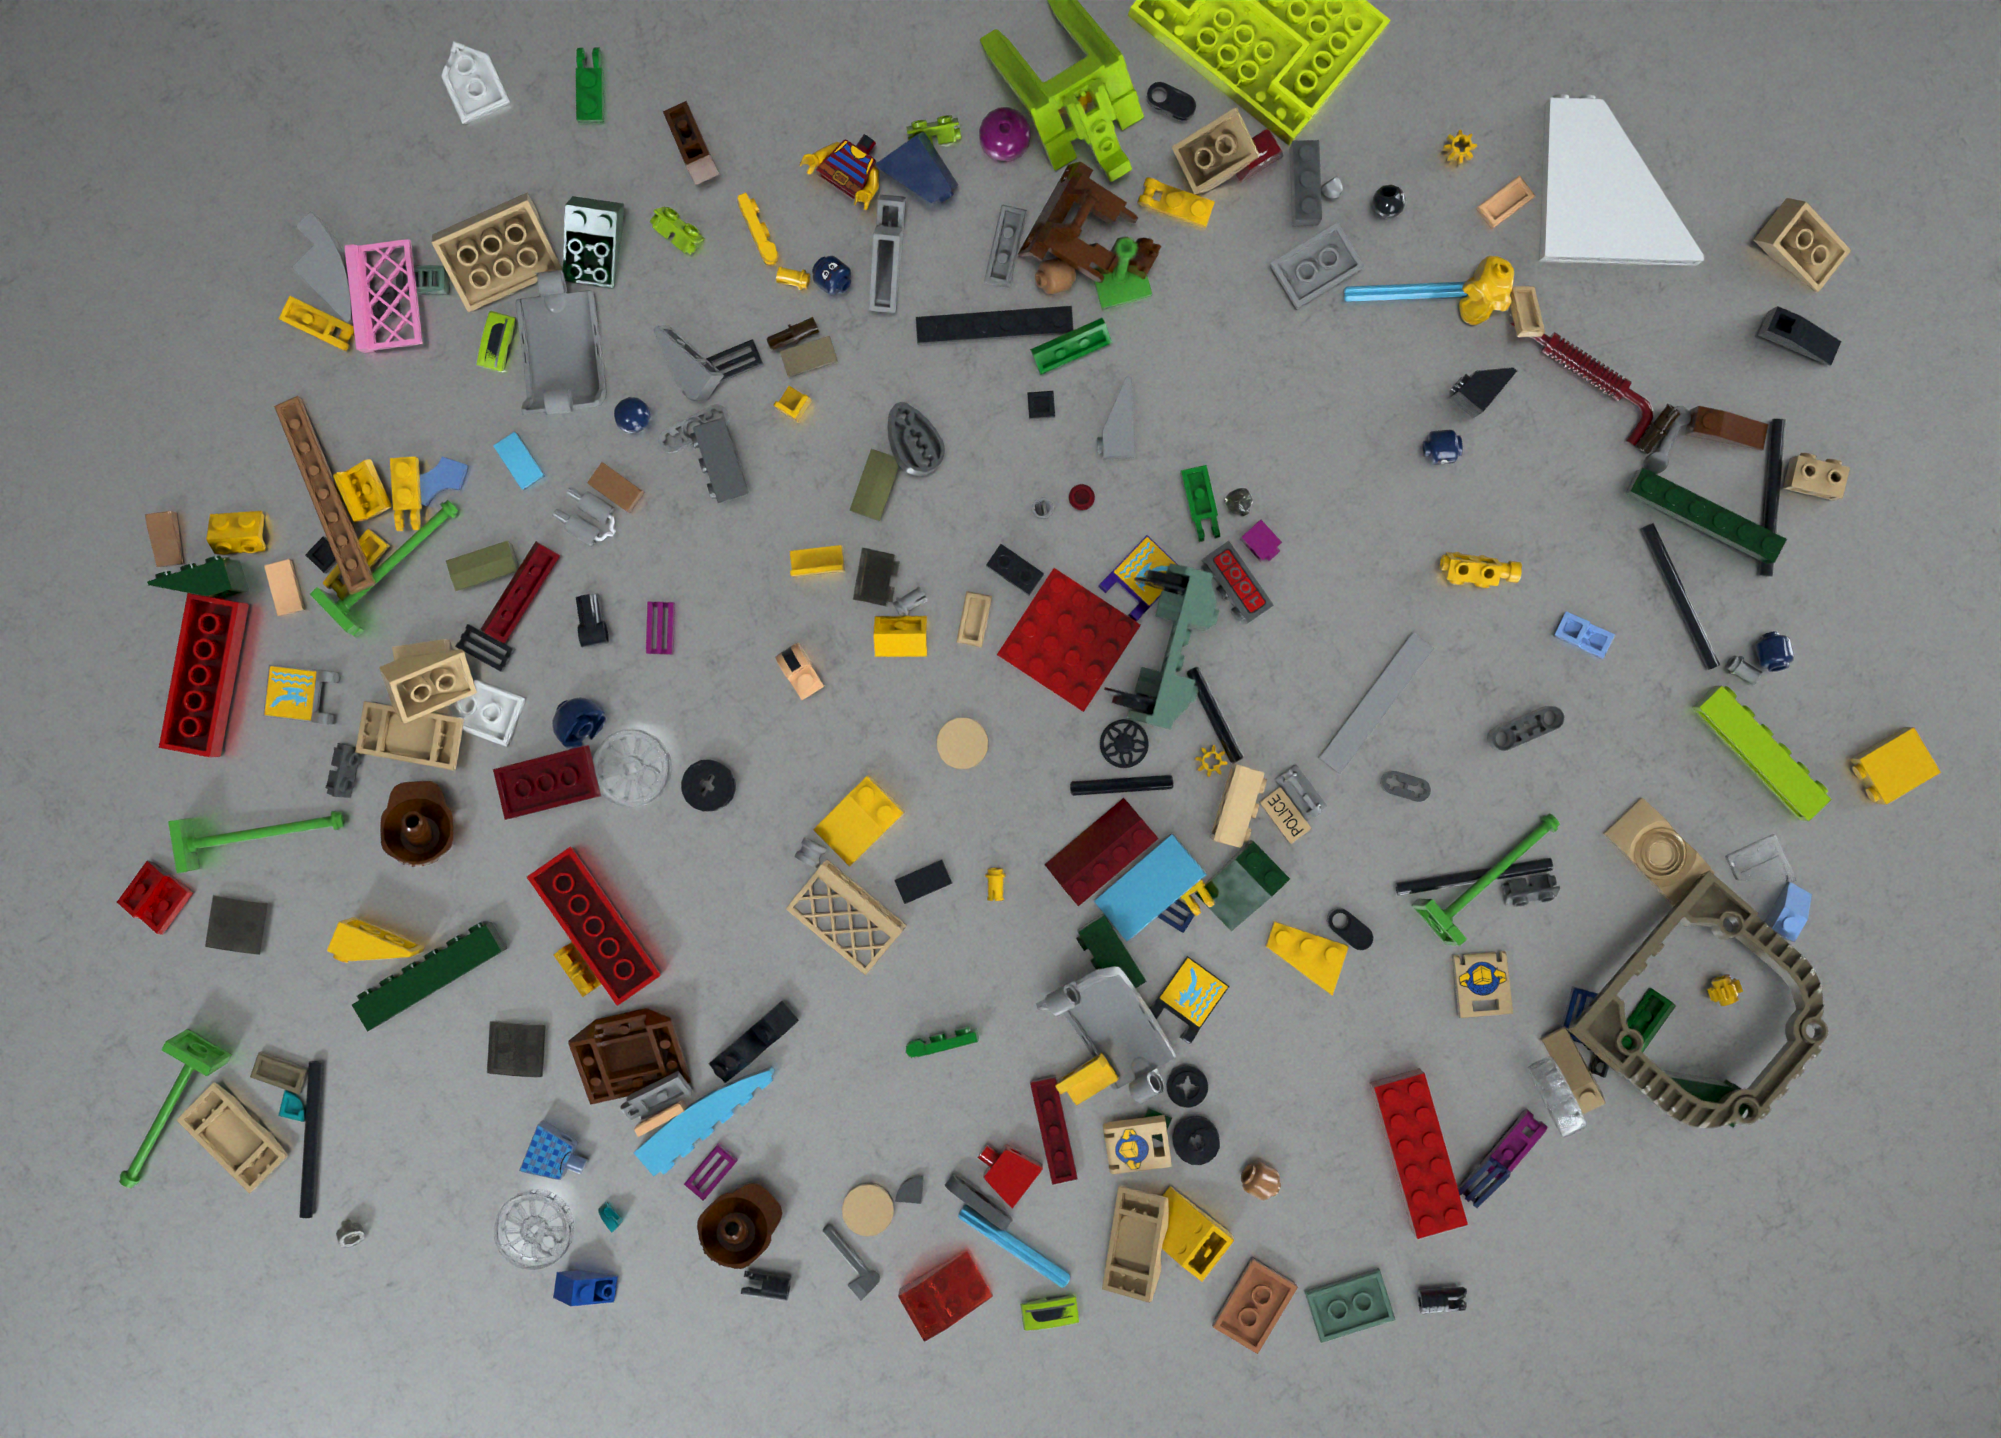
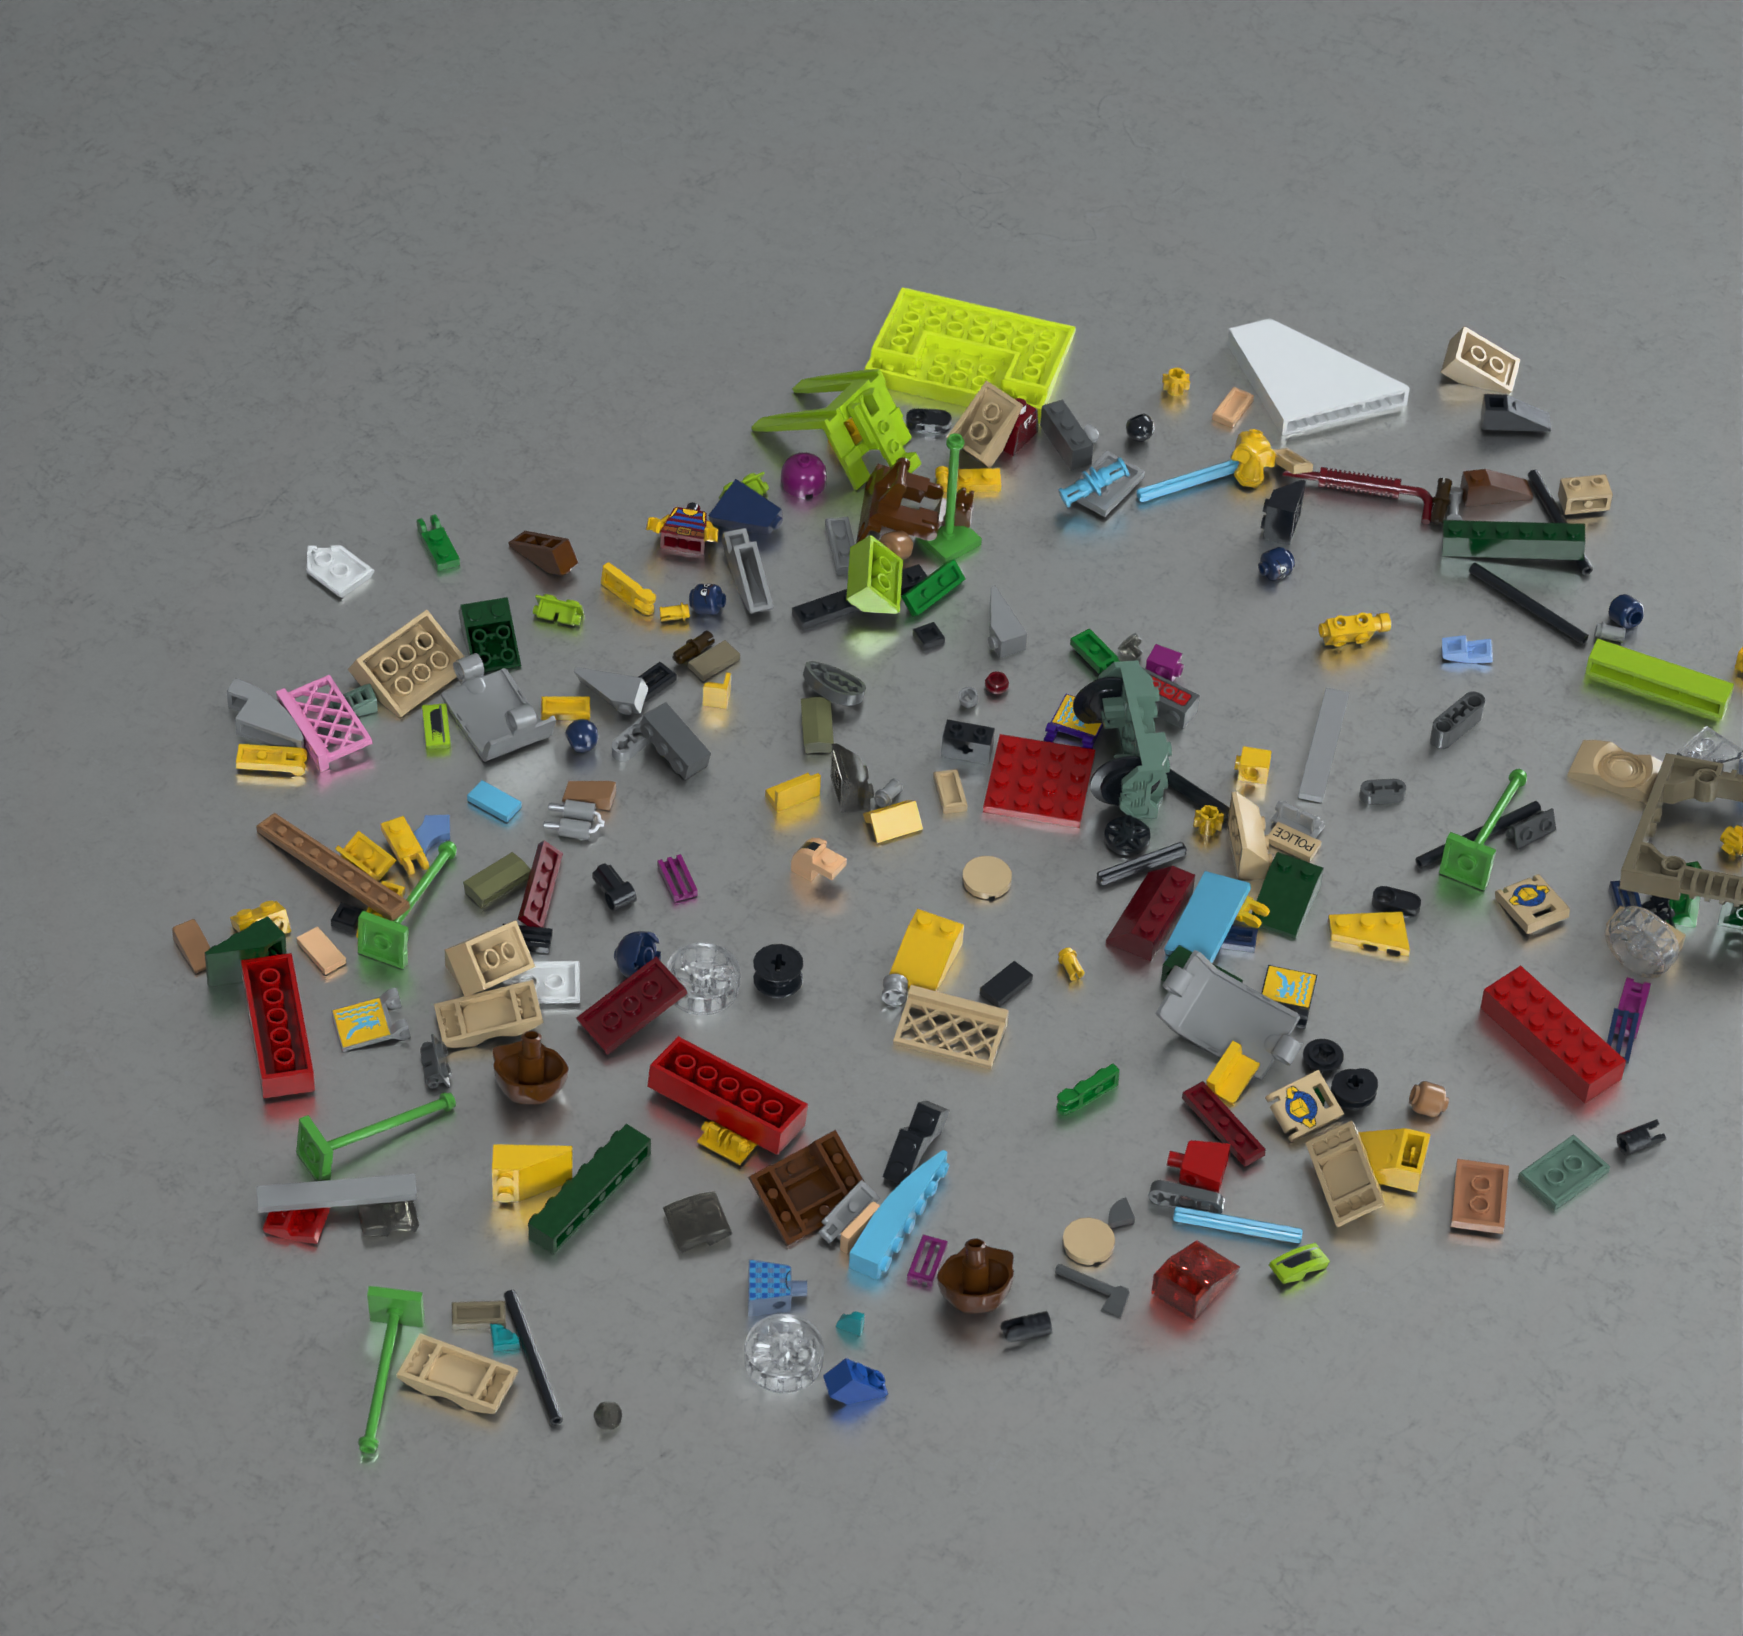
camera: 25 degrees left, 40 degrees down
none -> light grey tile [257,1174,417,1213]
none -> yellow tile [541,696,590,720]
none -> lime slope [846,535,903,614]
none -> medium azure piece [1058,457,1130,508]
none -> yellow brick [1234,746,1272,785]

